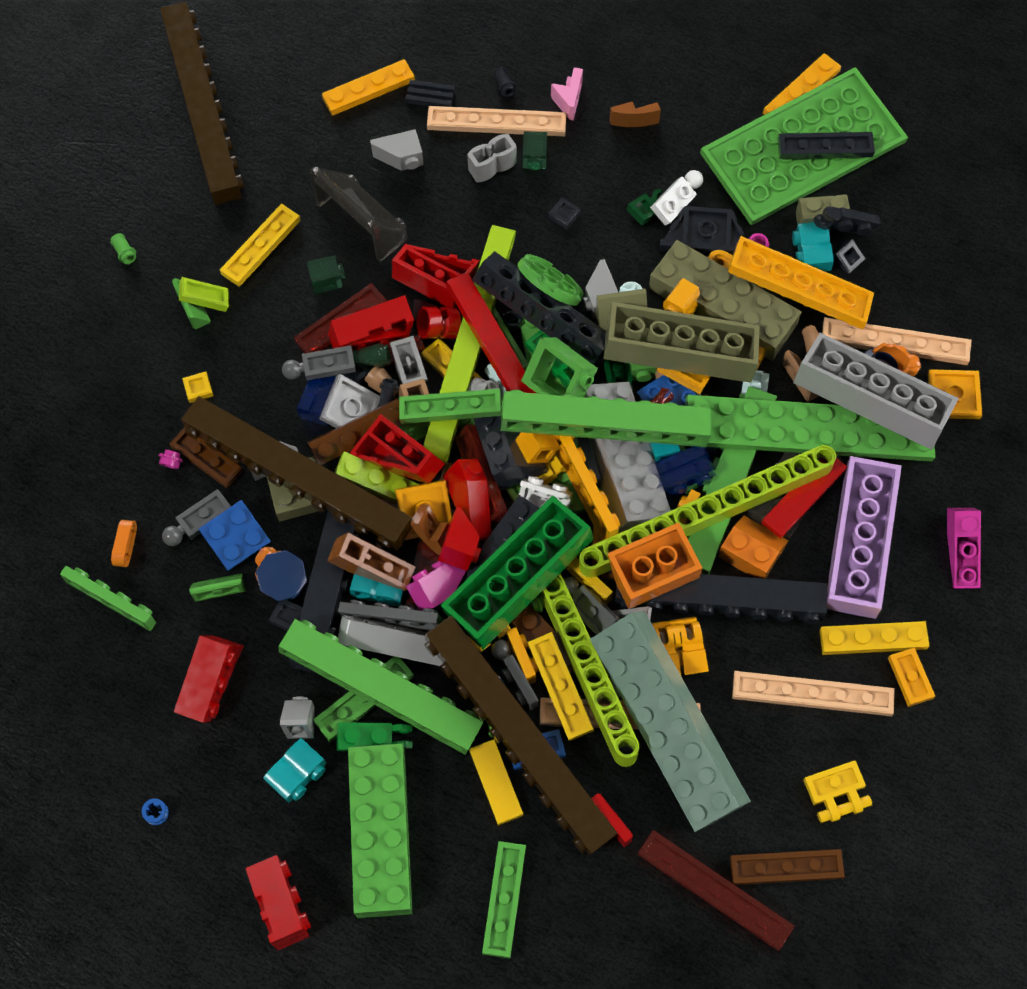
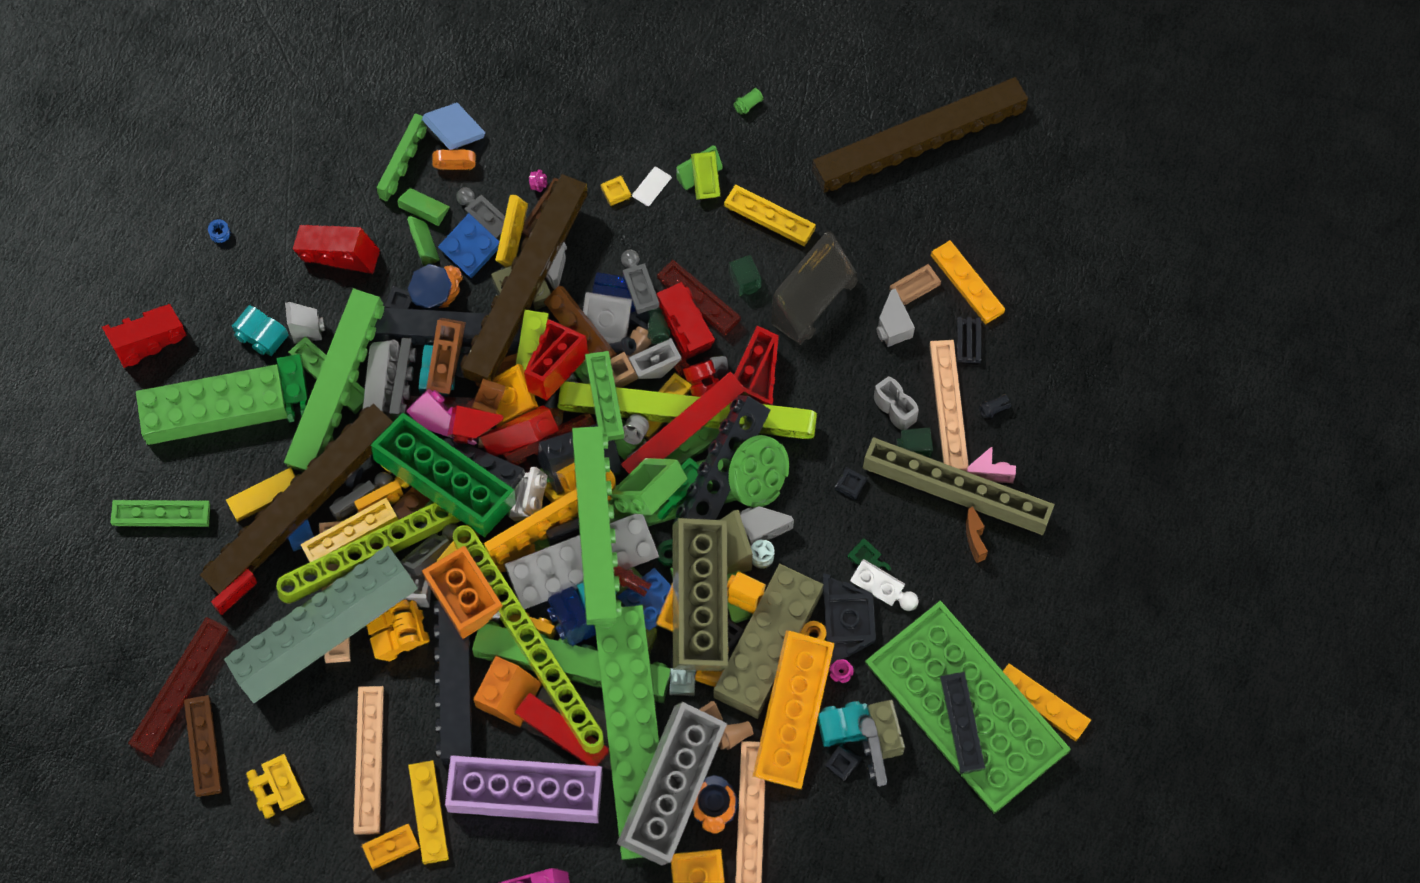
camera: 80 degrees right, 0 degrees up
none -> bright green slope [398,188,450,226]
none -> medium blue tile [422,103,485,150]
none -> yellow tile [496,195,528,268]
none -> white sticker [632,167,672,206]
none -> olive brick [863,437,1054,535]
none -> medium nougat tile [889,264,941,305]

